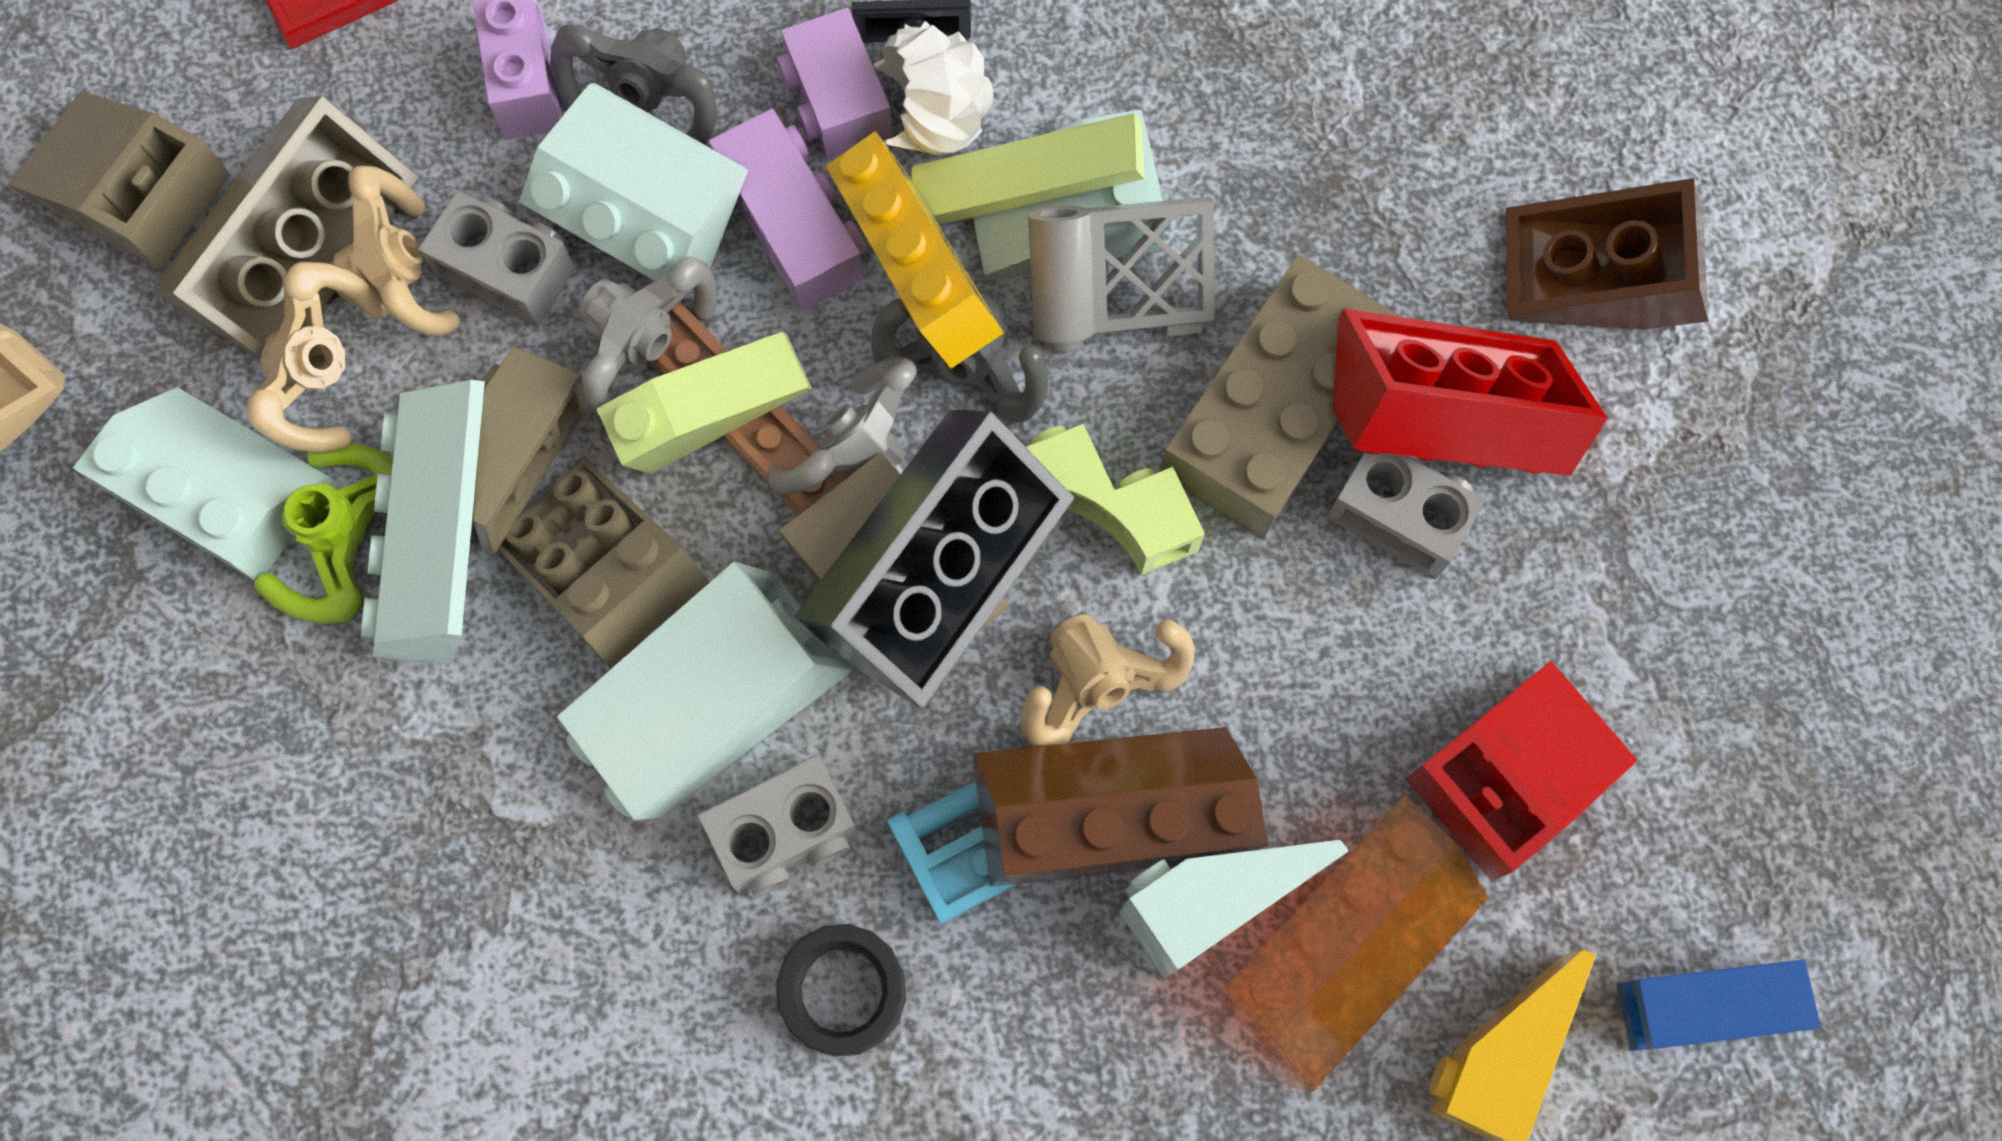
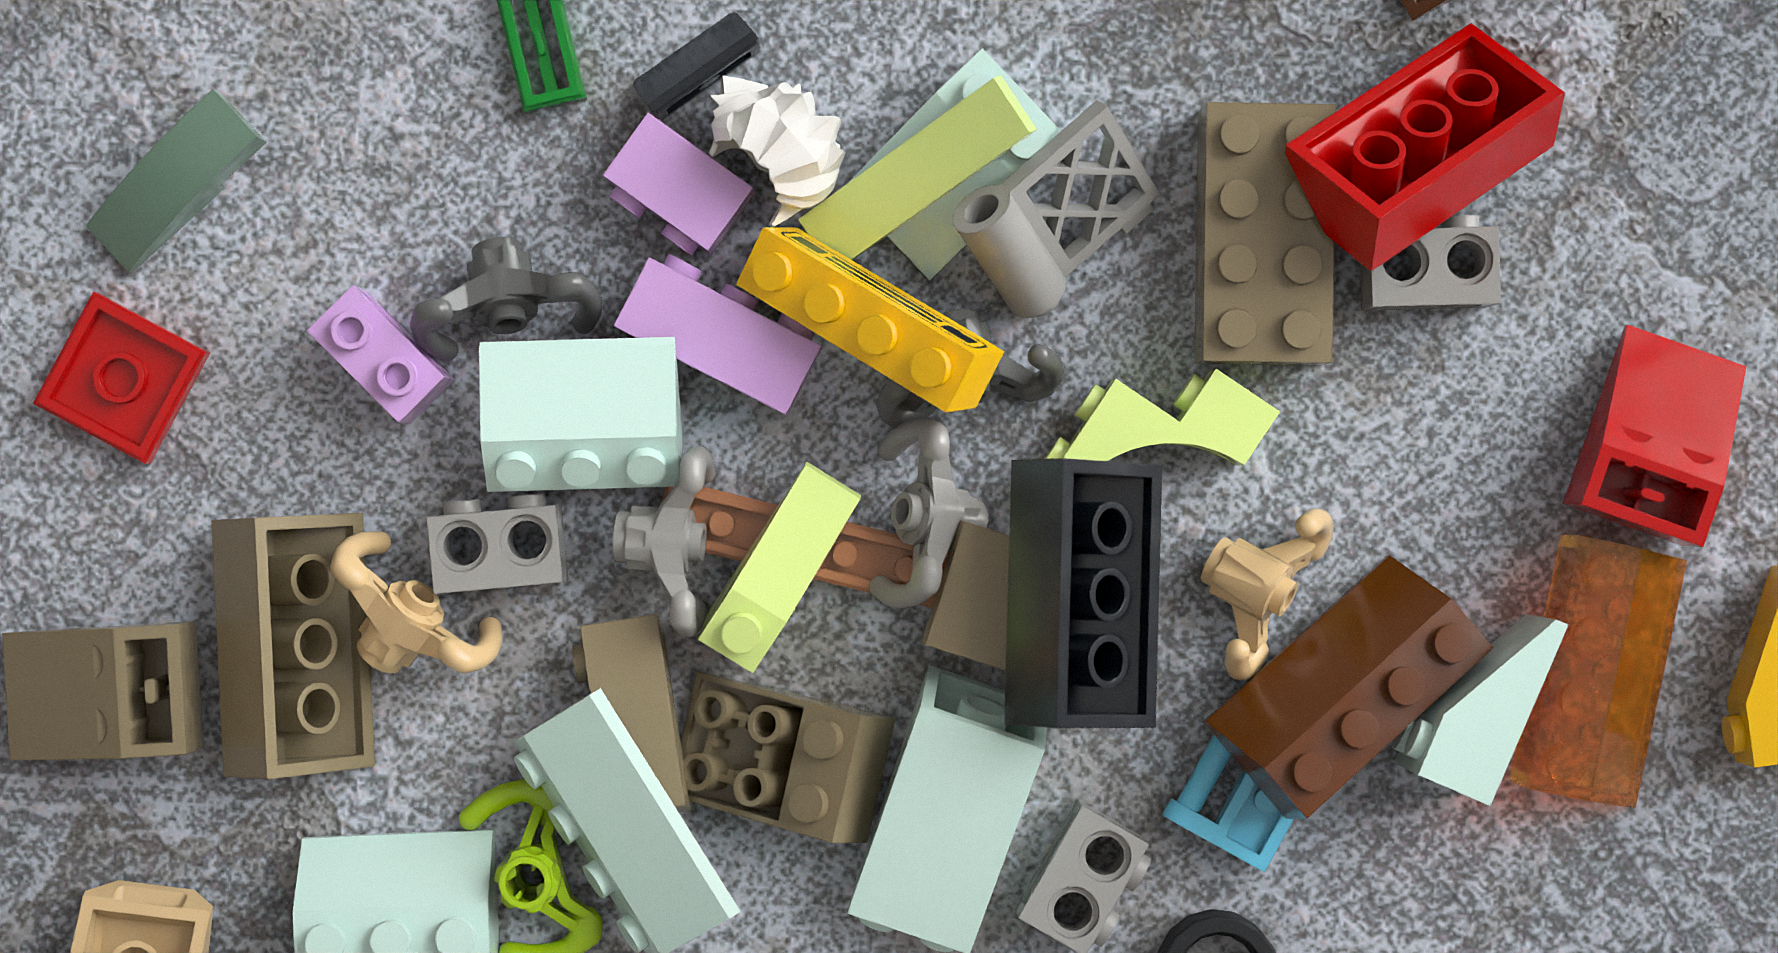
camera: 30 degrees left, 15 degrees up
tan piece [247,262,388,453] -> none

